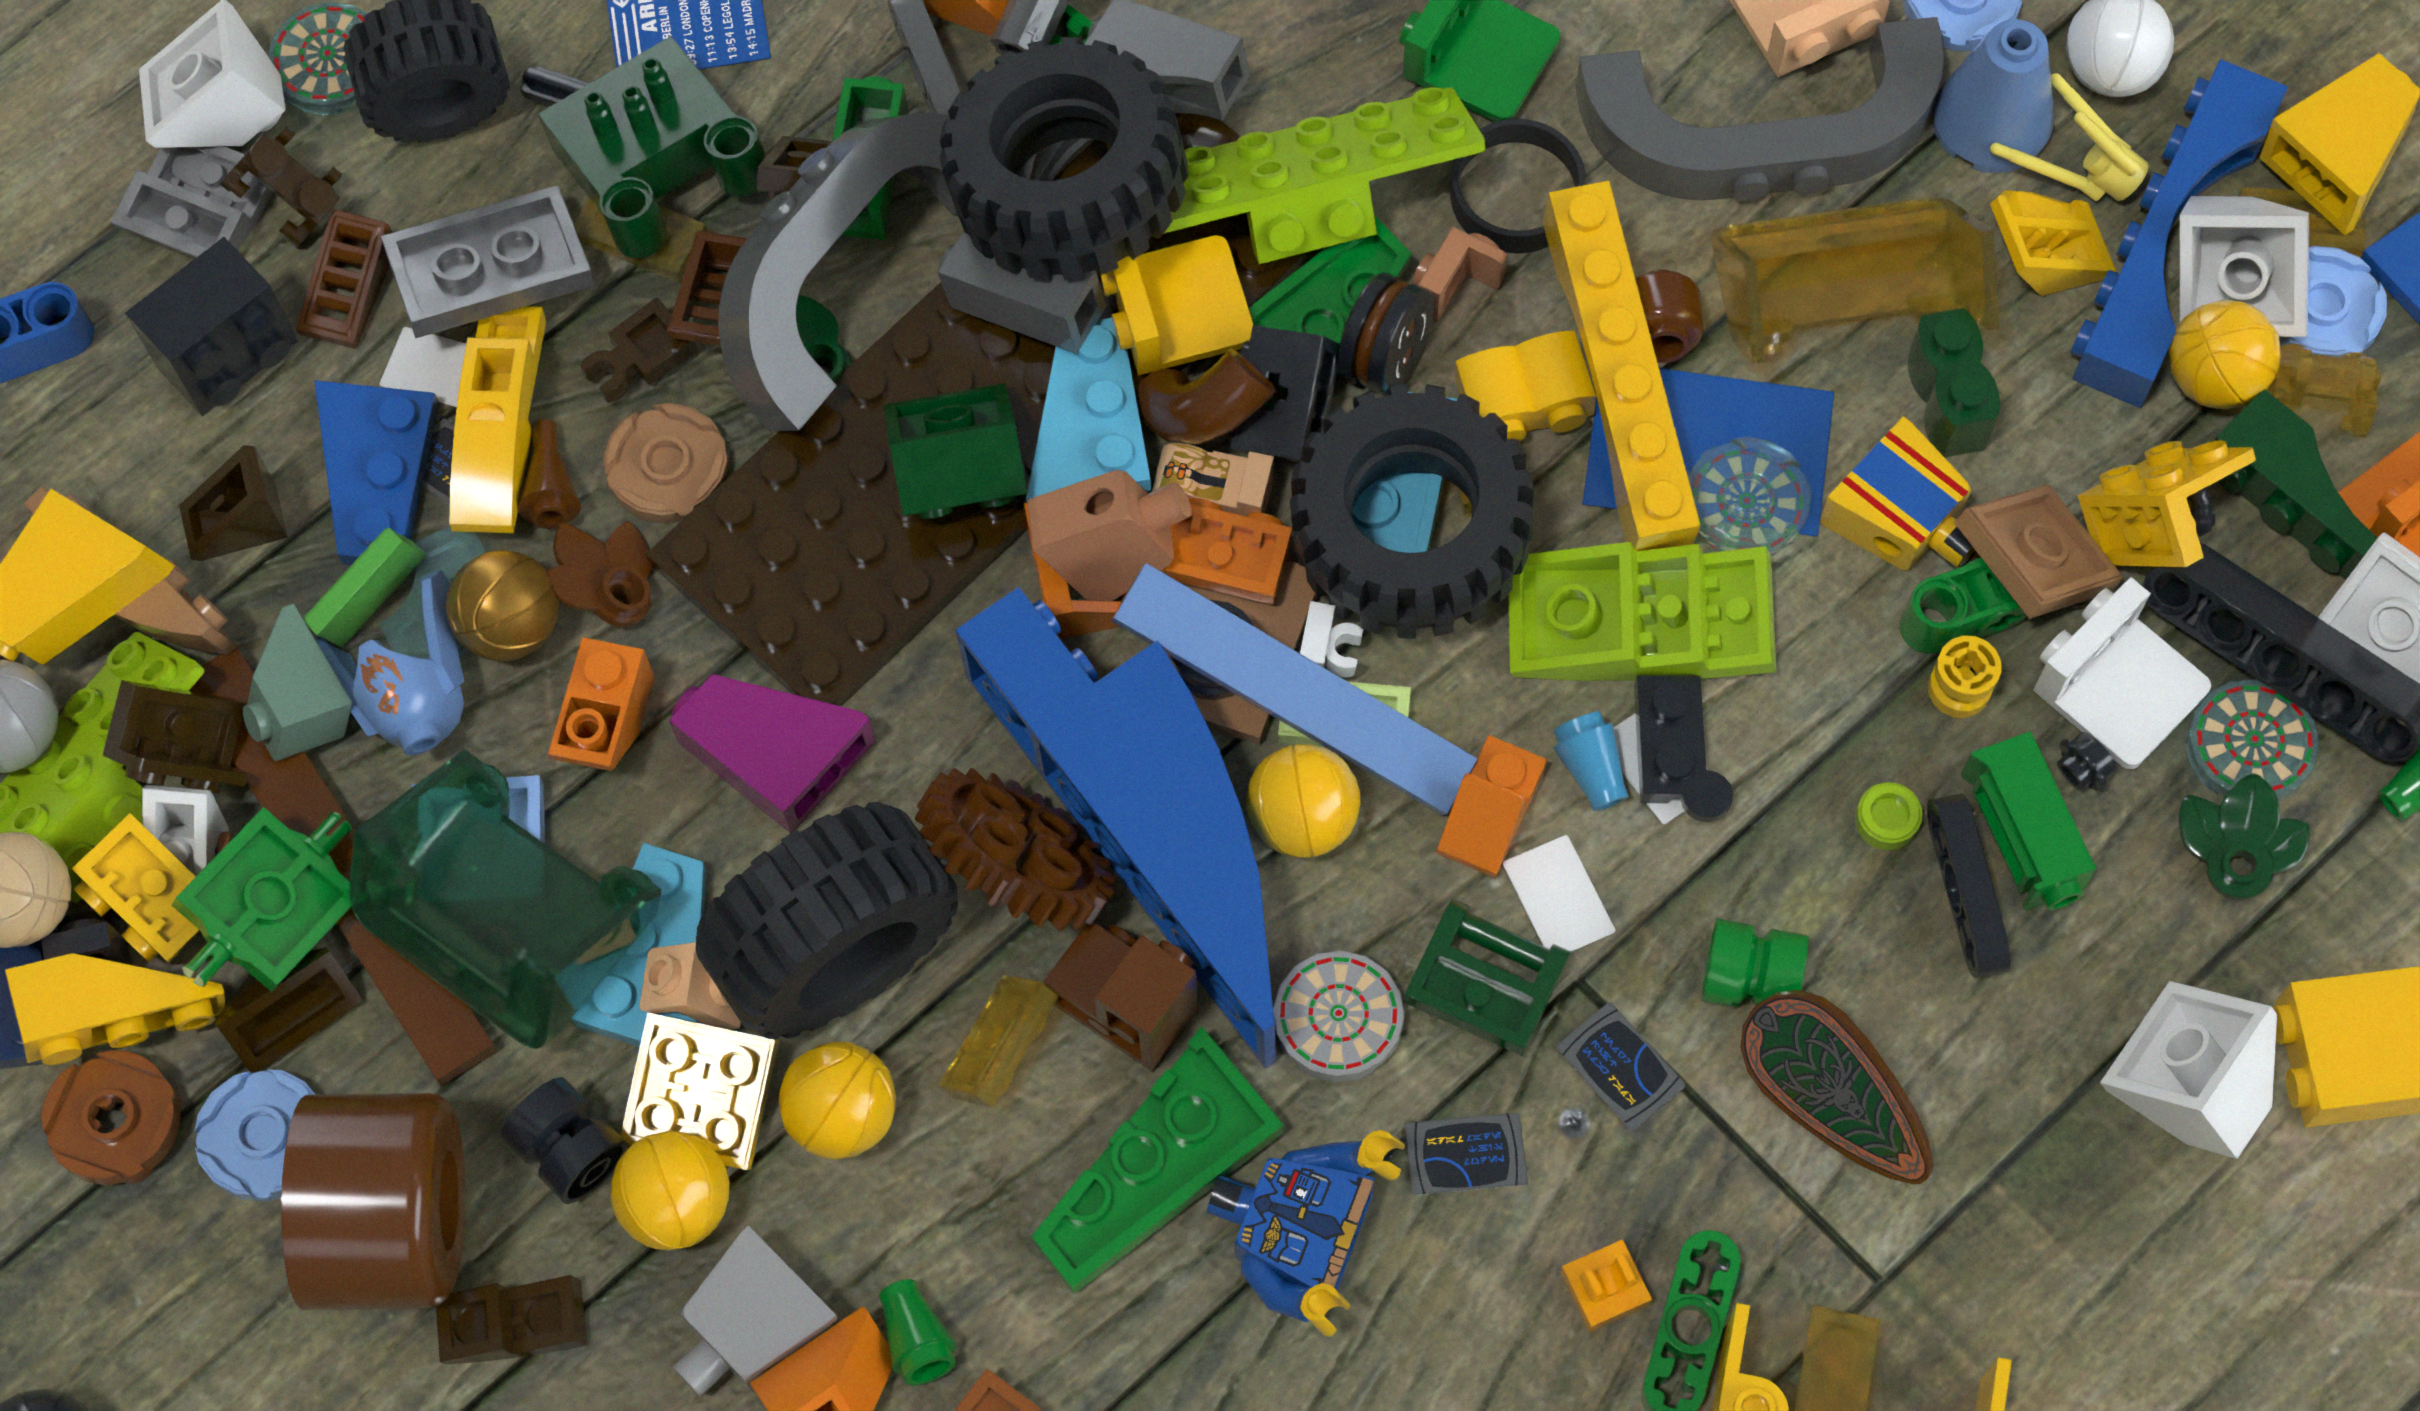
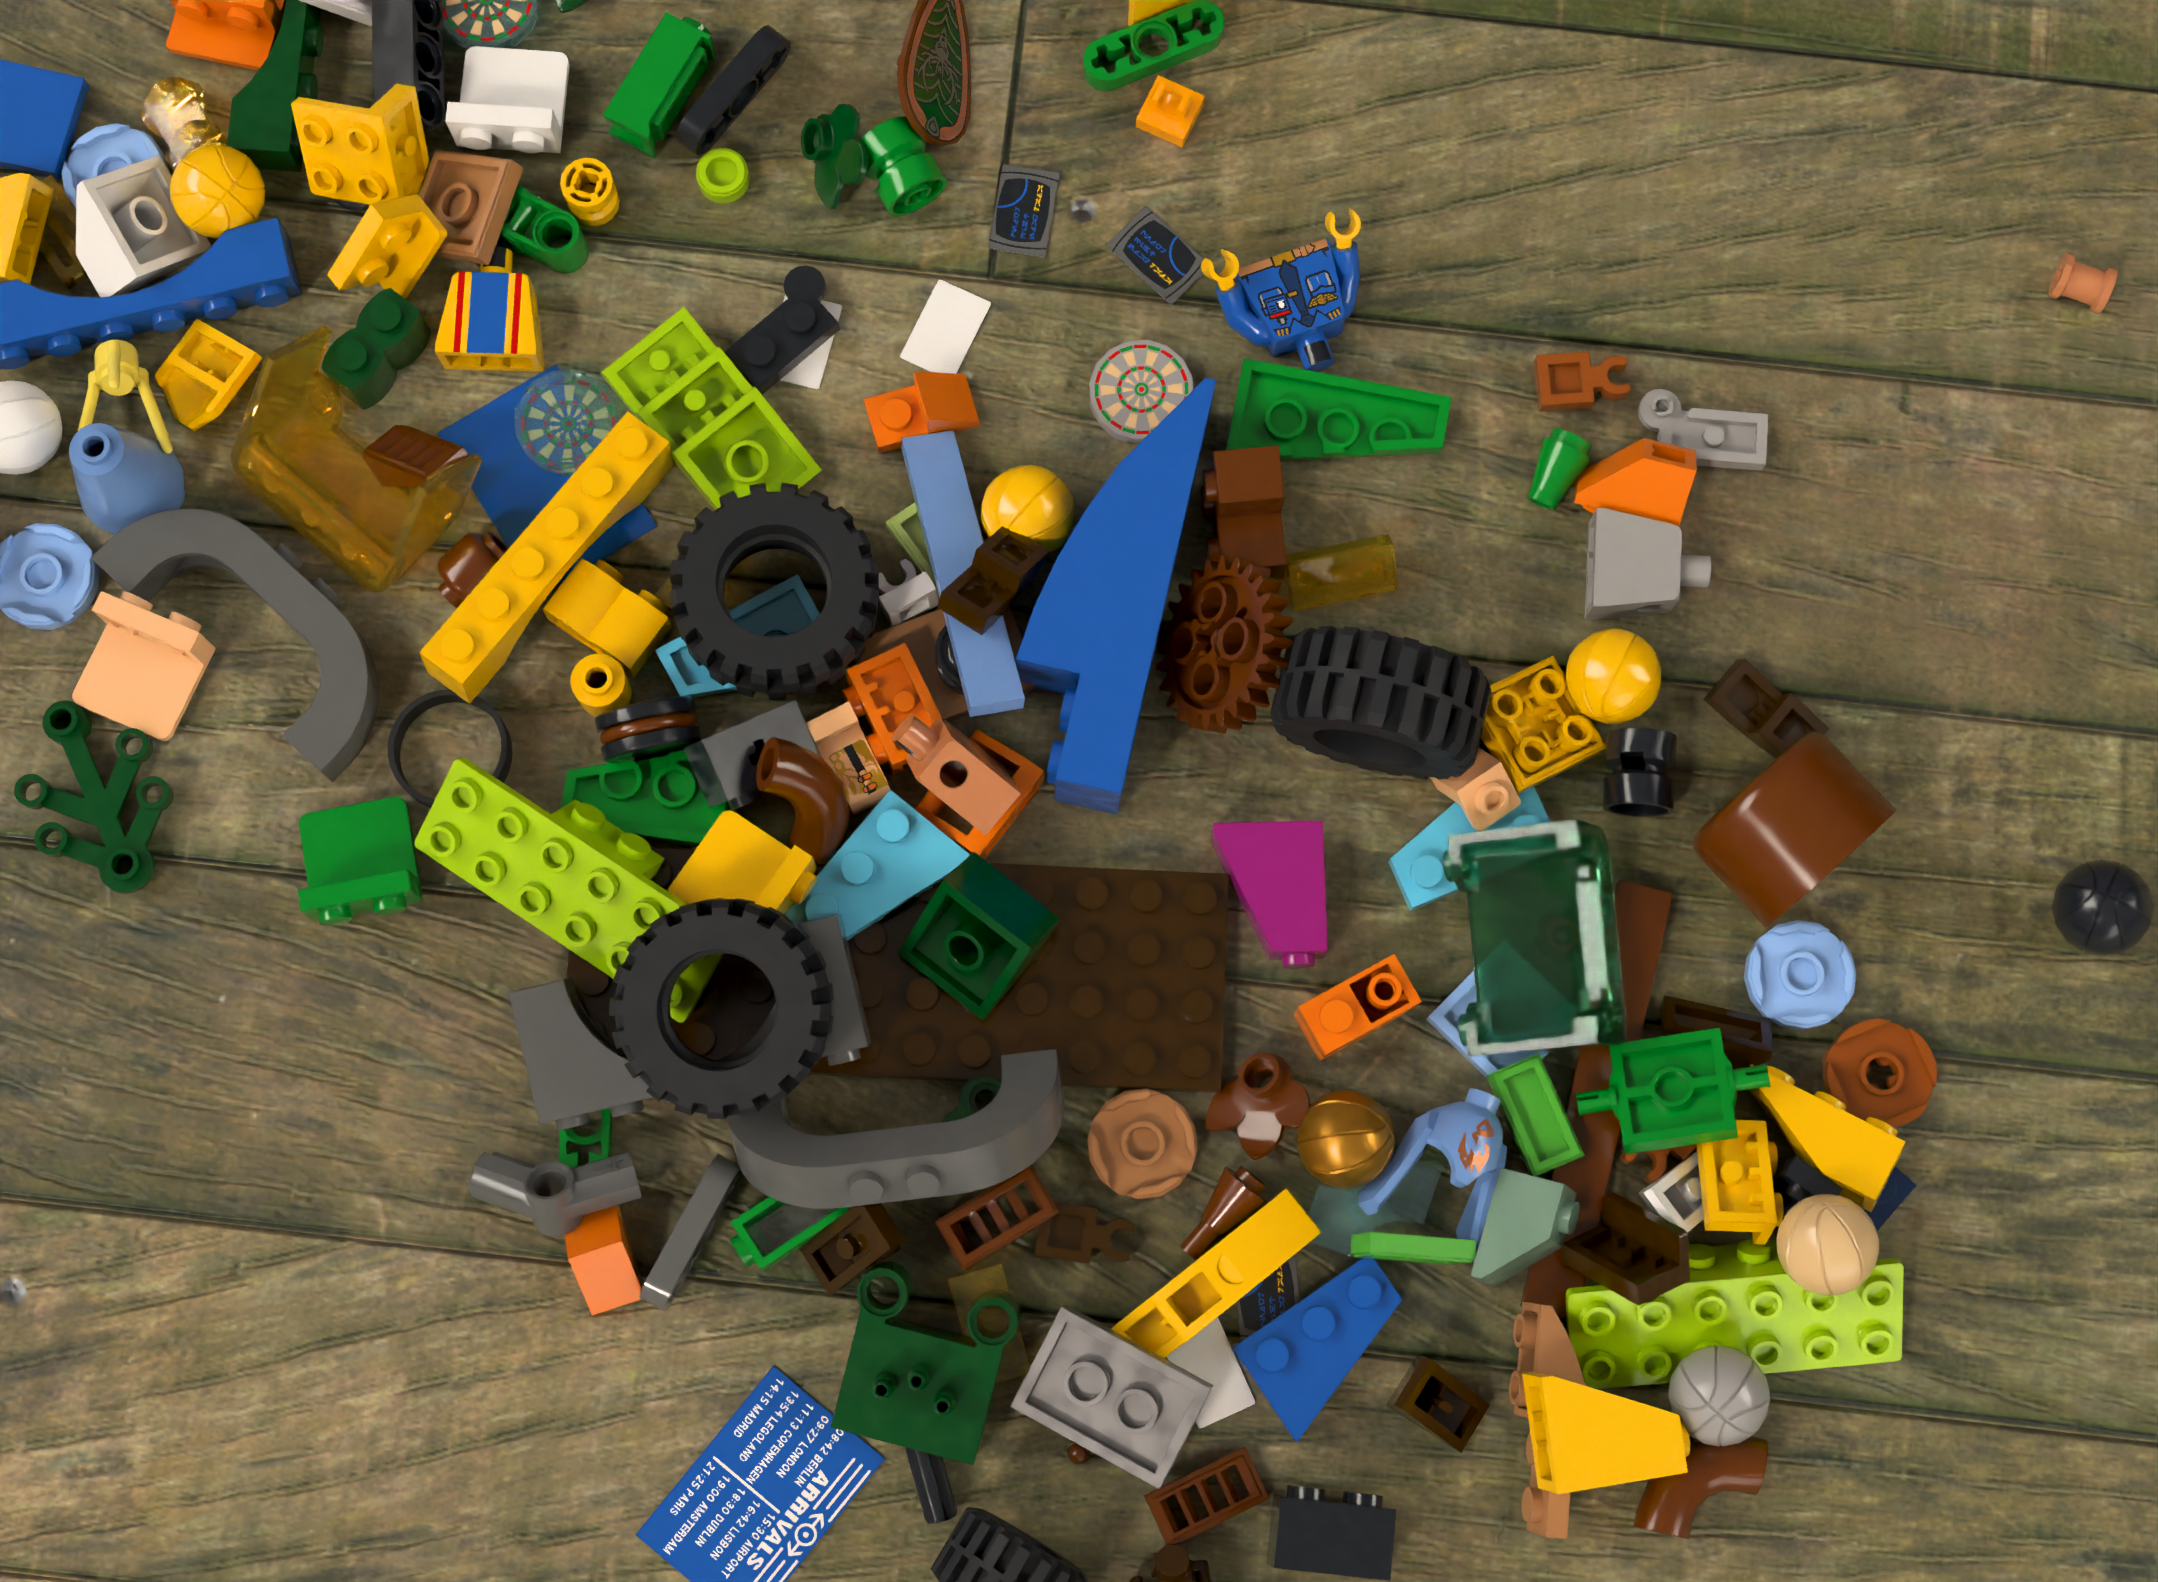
camera: 135 degrees left, 10 degrees up
yellow piece [779,1041,896,1160] -> none
dark green plate [1403,898,1571,1057] -> none
nougat bracket [1412,227,1507,323] -> none
dark azure cone [1553,711,1629,812] -> none
black plate [2057,732,2117,791] -> none
none -> yellow bracket [327,193,447,299]
none -> reddish brown slope [362,425,469,489]
none -> yellow brick [570,654,632,717]
none -> dark green plate [801,104,868,210]
none -> dark brown slope [937,526,1050,636]
none -> bright green tile [1486,1053,1585,1177]

